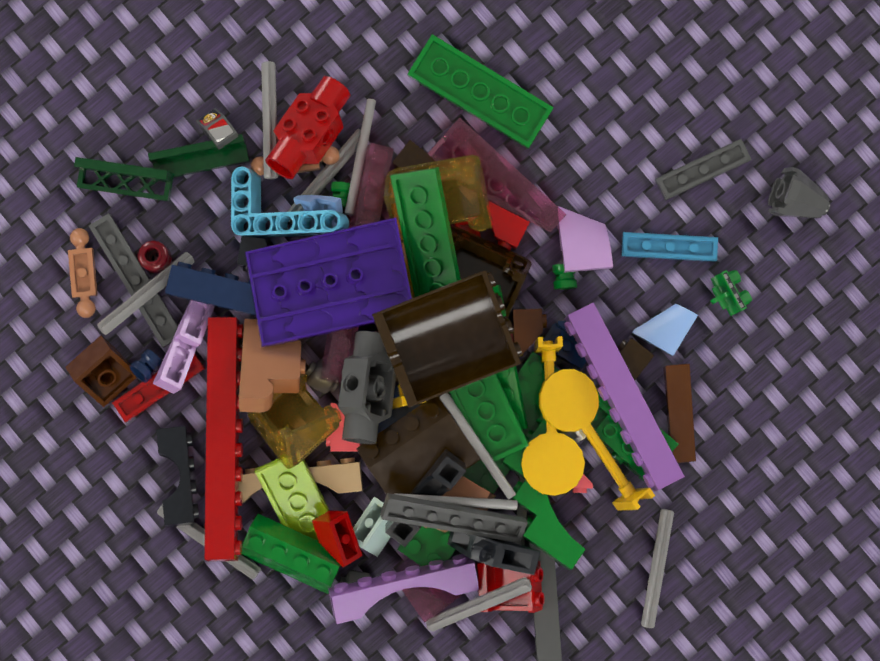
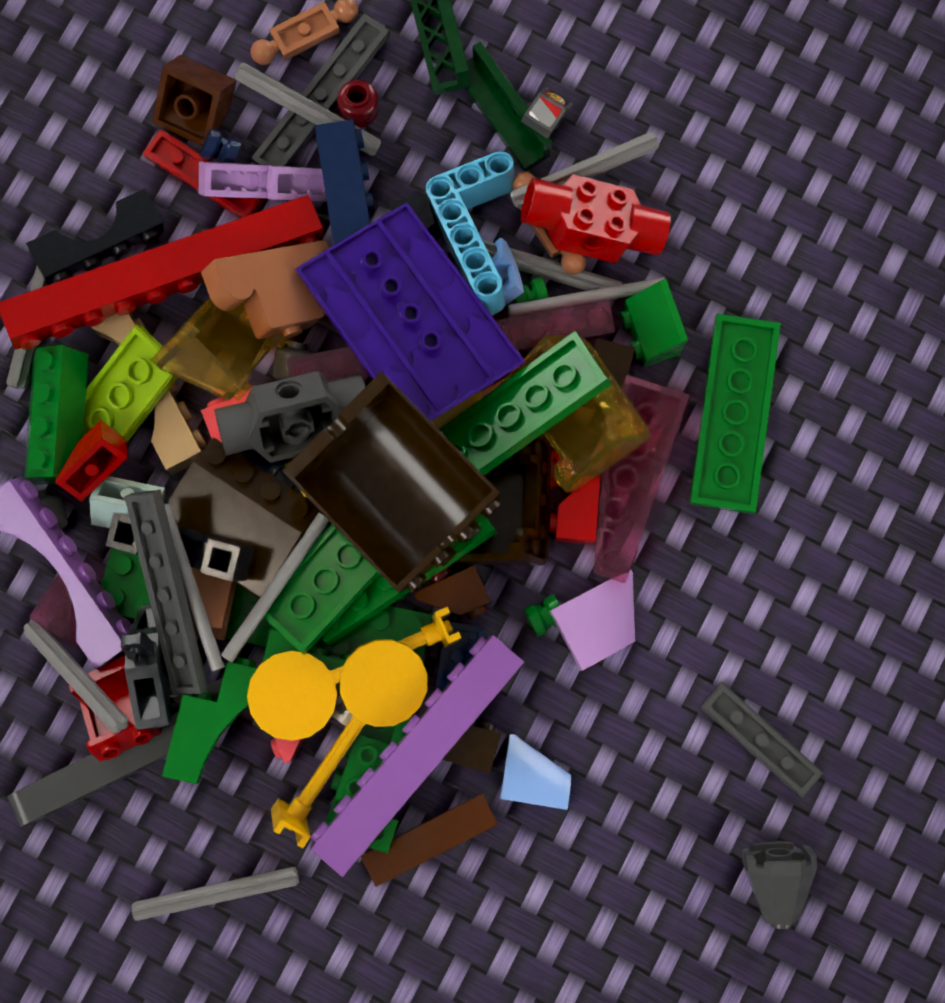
camera: 65 degrees right, 5 degrees down
dark azure tile [621,232,718,262] -> none
green hips [710,270,752,316] -> none
none -> green slope [620,279,688,368]

